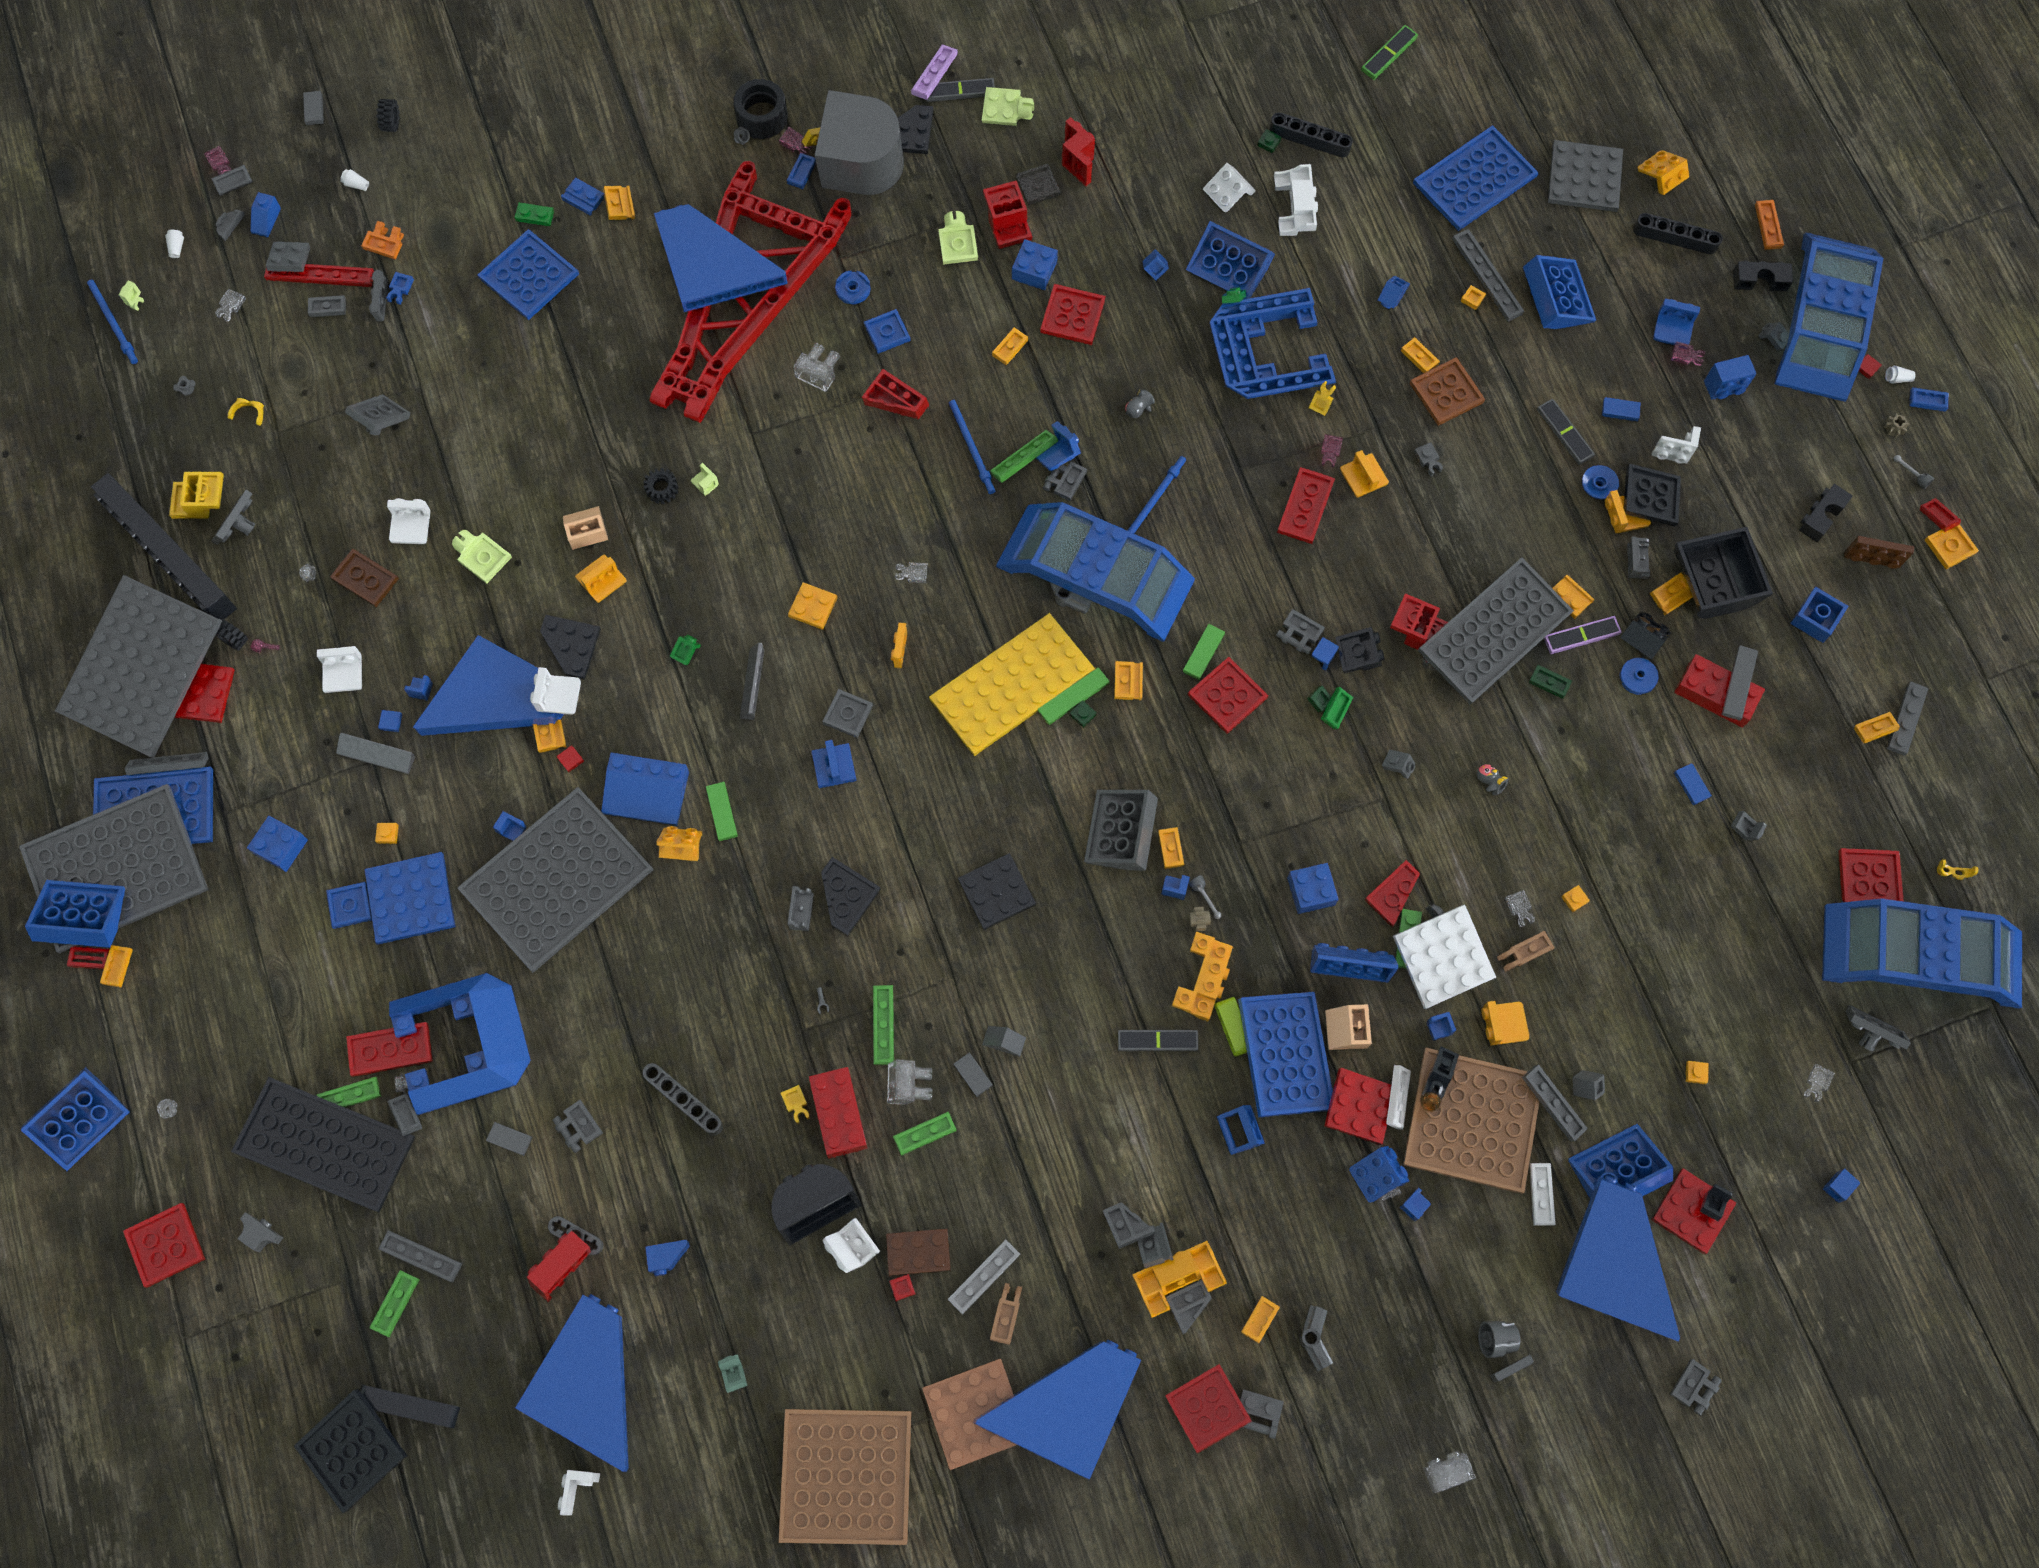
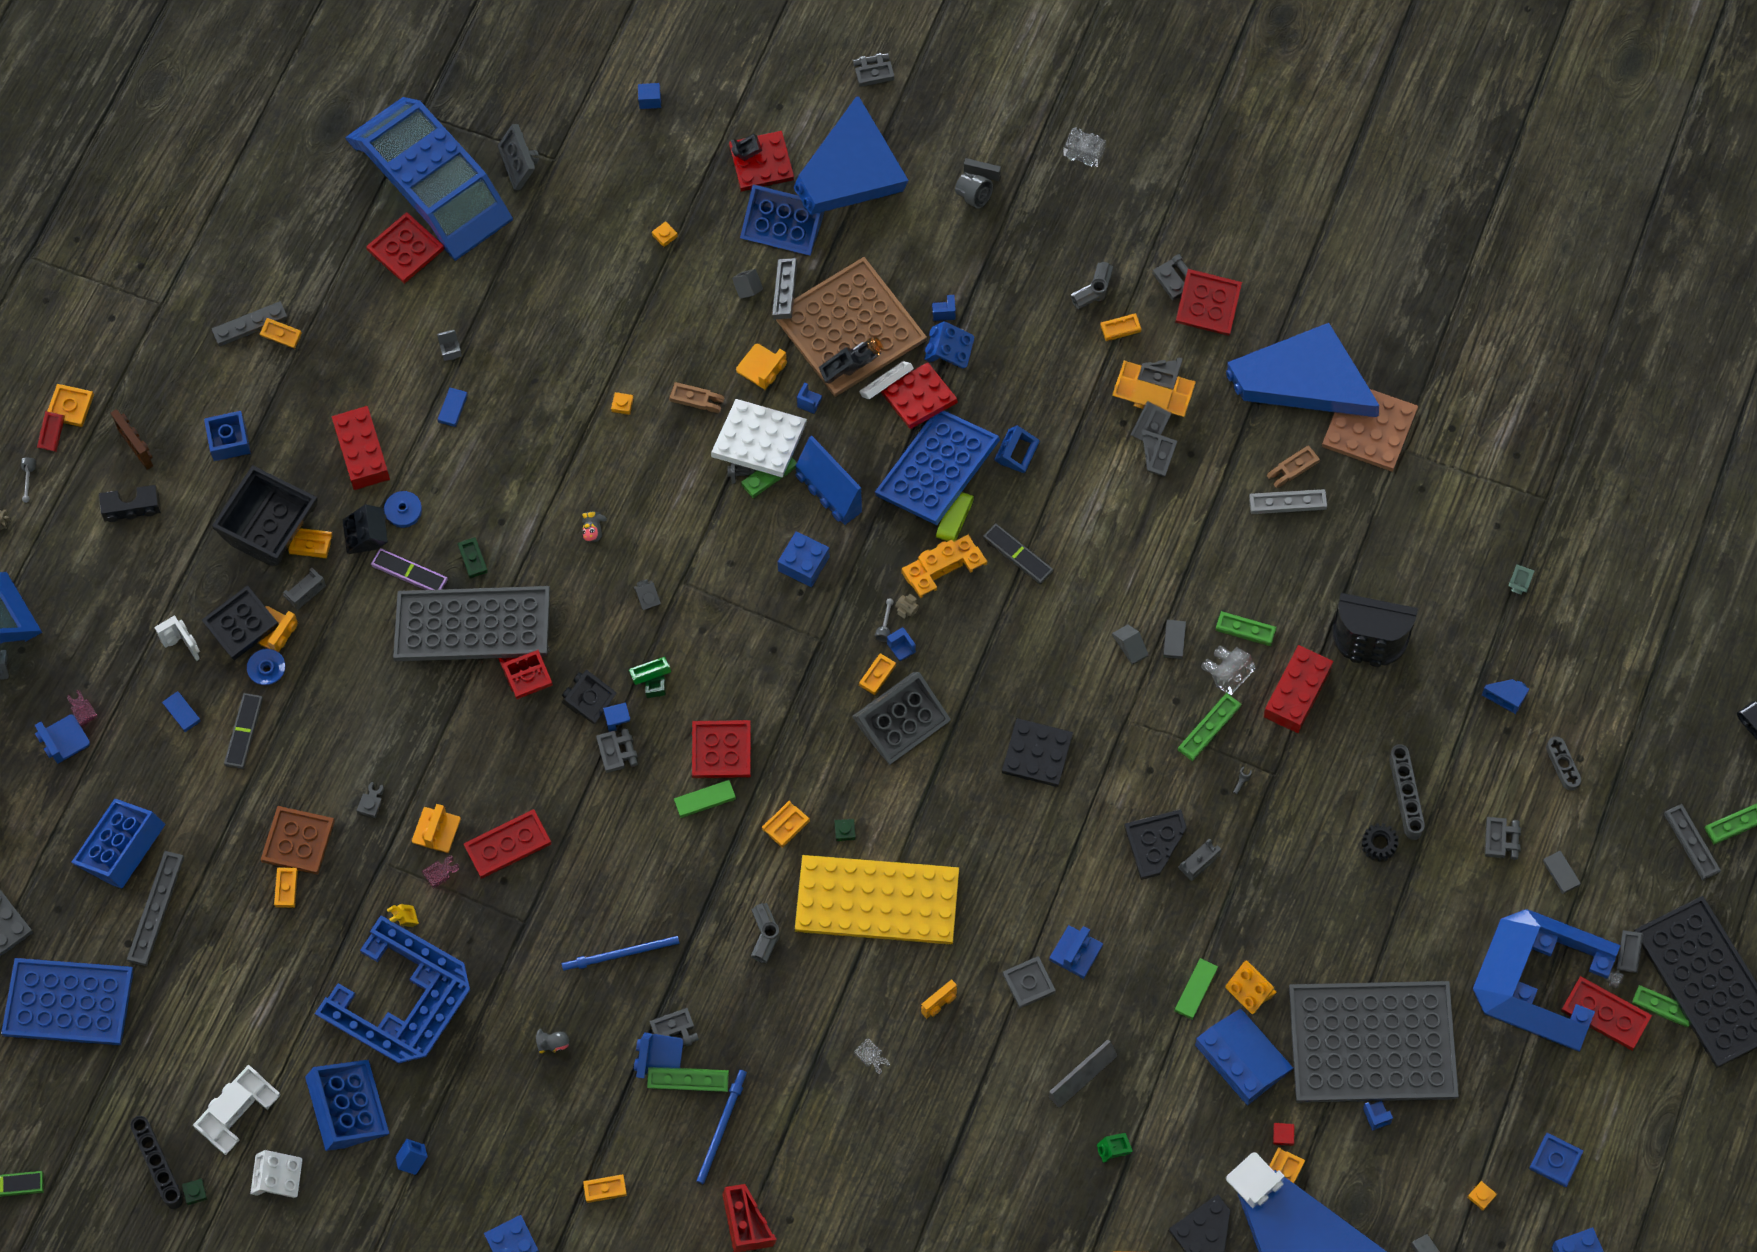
camera: 135 degrees left, 5 degrees down
blue plate [365,852,455,944] -> none
blue slope [515,1294,629,1472] -> none
red wedge [527,1231,591,1302] -> none
white bracket [558,1470,600,1515] -> none
medium nougat plate [779,1409,912,1545] -> none
yellow plate [781,1085,810,1124] -> none
light orange plate [788,583,837,630] -> none
white bracket [822,1218,880,1273] -> none
reddish brown plate [886,1229,951,1276] -> none
red tile [889,1274,915,1301] -> none
window [996,502,1195,642] -> none
bright green tile [1038,668,1110,725] -> none
red plate [1040,284,1106,345] -> none
green plate [1222,287,1246,304] -> none
light nougat slope [1325,1004,1372,1050] -> none
red wing [1365,860,1420,928] -> none
blue slope [1378,276,1410,309] -> none
light orange plate [1461,285,1486,310] -> none
clear plate [1505,890,1535,927] -> none
white tile [1529,1163,1556,1226] -> none
light orange plate [1552,575,1595,619] -> none
blue brick [1704,355,1756,400] -> none
dark grey tile [1721,645,1758,720] -> none
clear plate [1804,1064,1835,1102] -> none
yellow cap [1937,859,1978,880] -> none
none -> black tyre [1362,823,1399,862]

